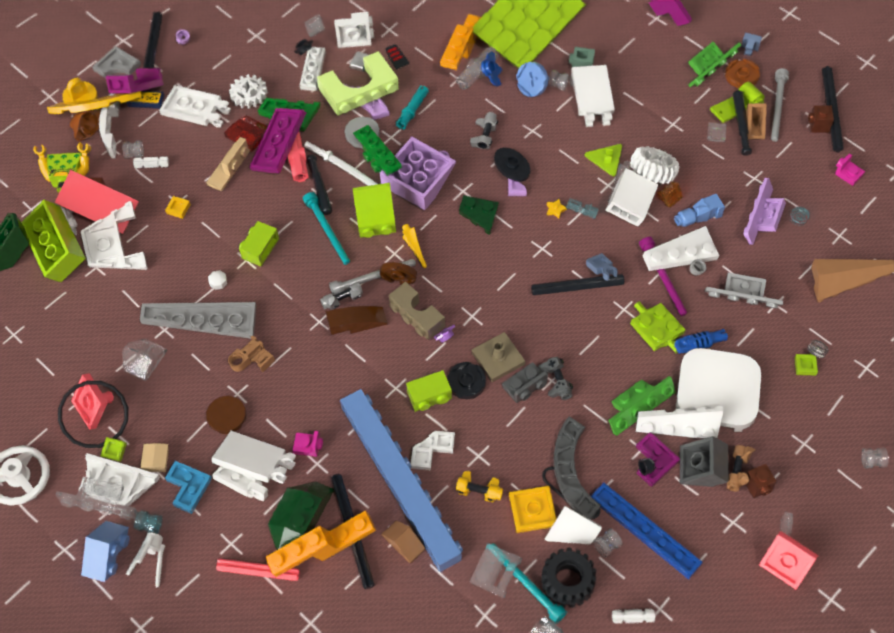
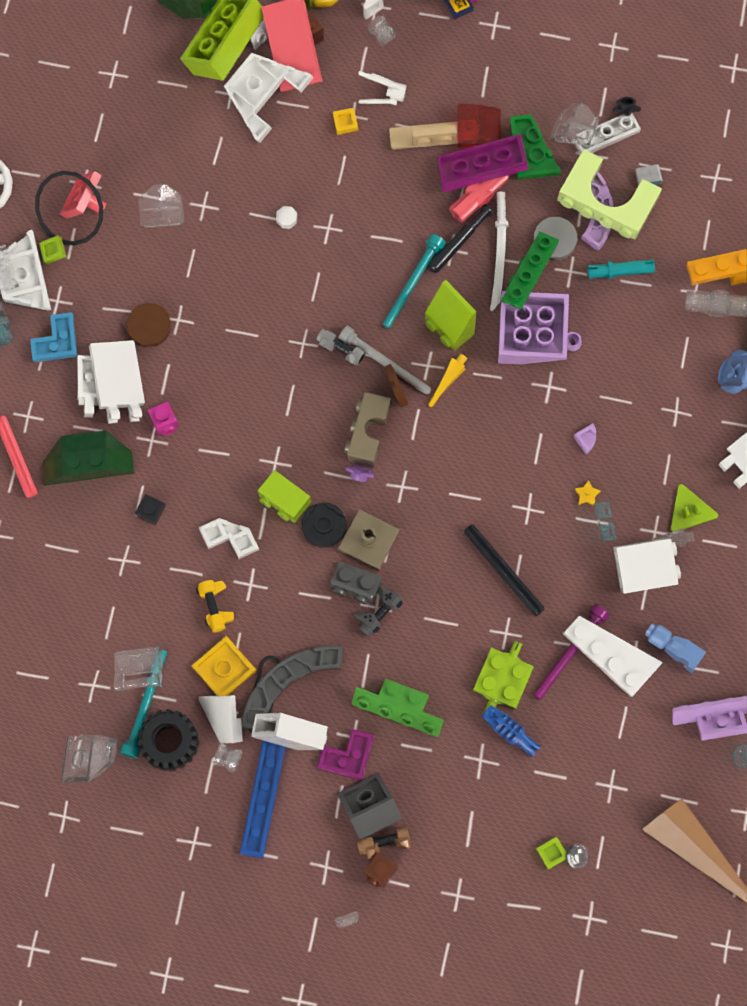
camera: 60 degrees right, 15 degrees up
white axle [133,157,169,168] -> none
light grey wing [140,302,257,339] -> none
tan piece [141,443,169,472] -> none
white tile [159,85,231,127] -> none
medium nougat piece [228,336,275,372] -> none
white gear [229,74,268,109] -> none
lime brick [239,221,279,267] -> none
light orange bracket [266,511,376,577] -> none
clear tile [305,14,325,37] -> none
reddish brown slope [325,306,388,335] -> none
black axle [331,474,375,589] -> none
white plate [335,12,374,48] -> none
medium blue brick [340,389,463,572] -> none
medium nougat slope [381,520,425,564] -> none
black sticker [385,44,410,69] -> none
dark green wing [459,195,499,235] -> none
light grey piece [470,112,498,149] -> none
blue plate [481,52,502,86] -> none
black piece [494,148,530,182] -> none
sand blue plate [586,253,617,281] -> none
white axle [612,609,655,623] -> none
white gear [630,146,680,184] -> none
white wing [636,406,723,439] -> none
black hinge [638,458,656,476] -> none
clear orange tile [657,181,683,208] -> none
white tile [676,348,761,432] -> none
light grey hinge [689,259,706,276] -> none
light grey bracket [705,273,783,308] -> none
coral tile [759,531,819,589] -> none
clear wheel [861,447,888,469] -> none
none -> black plate [135,494,166,525]
none -> white brick [251,713,328,750]
none -> white plant [358,71,407,105]
none -> clear slope [550,102,599,146]

